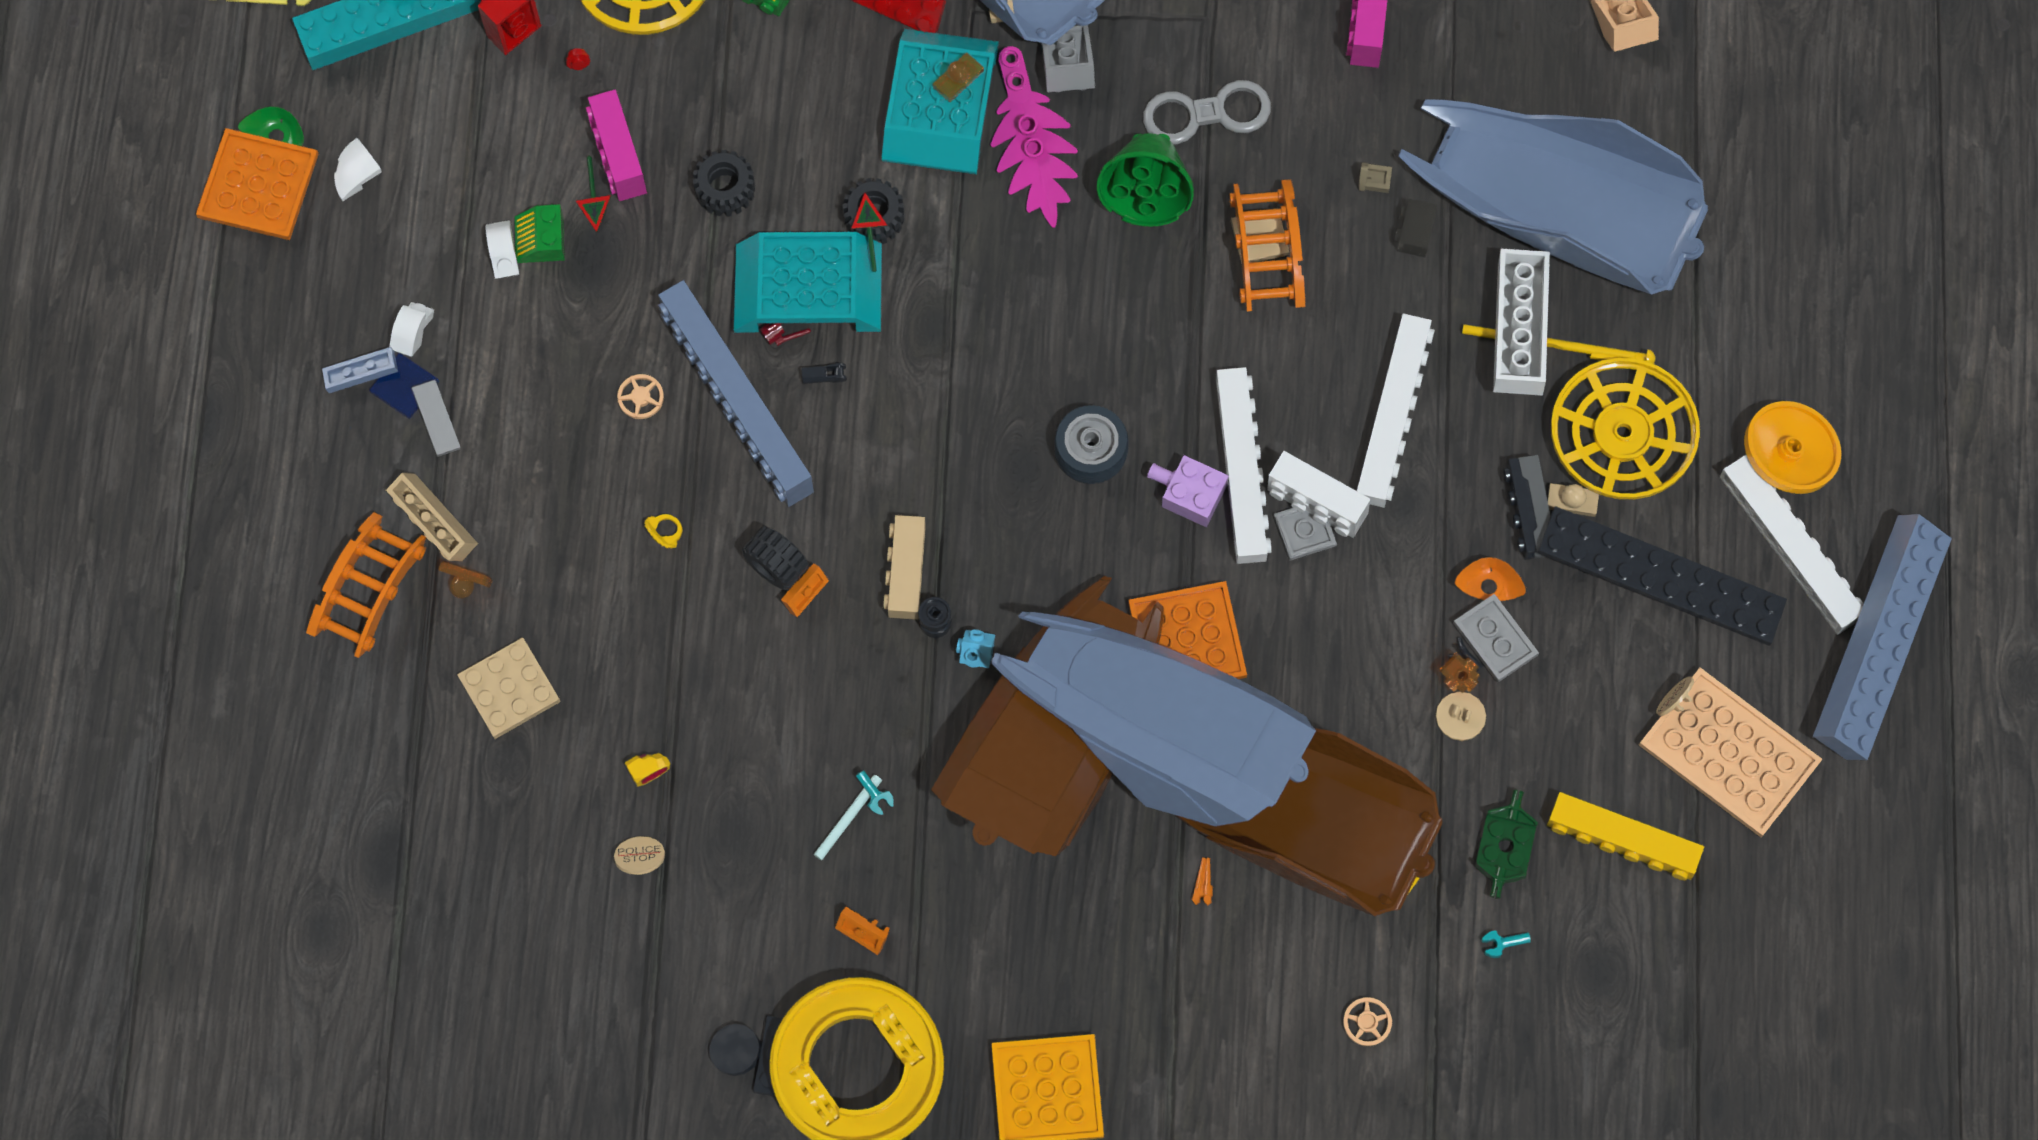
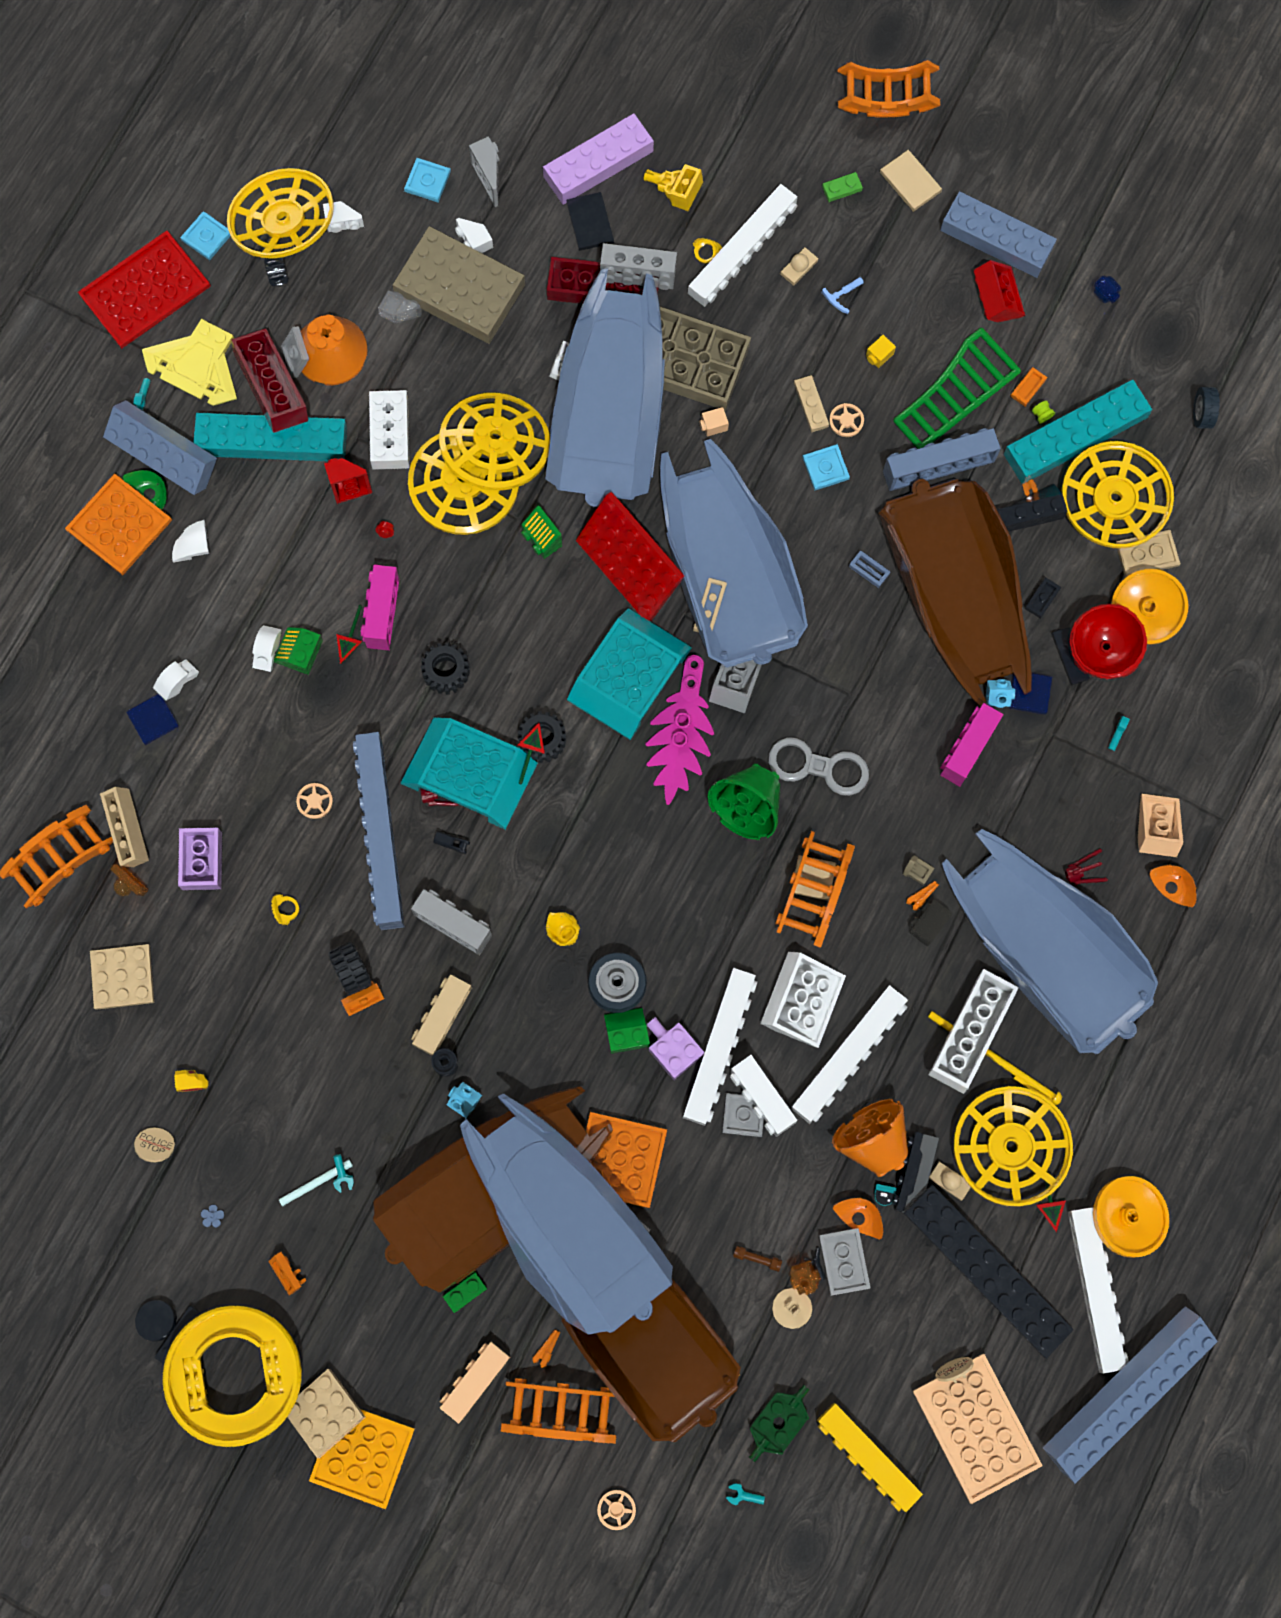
camera: 20 degrees right, 5 degrees up
sand blue plate [322,347,398,393] -> none
light grey tile [412,380,460,457] -> none
clear orange tile [933,52,984,102] -> none
none -> sand blue brick [103,400,217,495]
none -> teal bar [133,378,151,411]
none -> lavender brick [178,828,222,890]
none -> sand blue plant [201,1205,224,1228]
none -> tan plate [288,1369,366,1458]
none -> light grey brick [411,889,492,956]
none -> light nougat brick [440,1342,510,1424]
none -> green plate [443,1272,487,1313]
none -> orange fence [501,1378,616,1444]
none -> yellow hair [546,912,580,946]
none -> green slope [604,1008,650,1054]
none -> reddish brown bar [733,1245,782,1272]
none -> white slope [760,952,846,1048]
none -> orange cone [832,1099,908,1177]
none -> tile [874,1184,896,1206]
none -> orange piece [906,881,939,911]
none -> piece [1037,1171,1066,1233]
none -> dark red plant [1064,849,1108,885]
none -> orange piece [1149,865,1197,907]

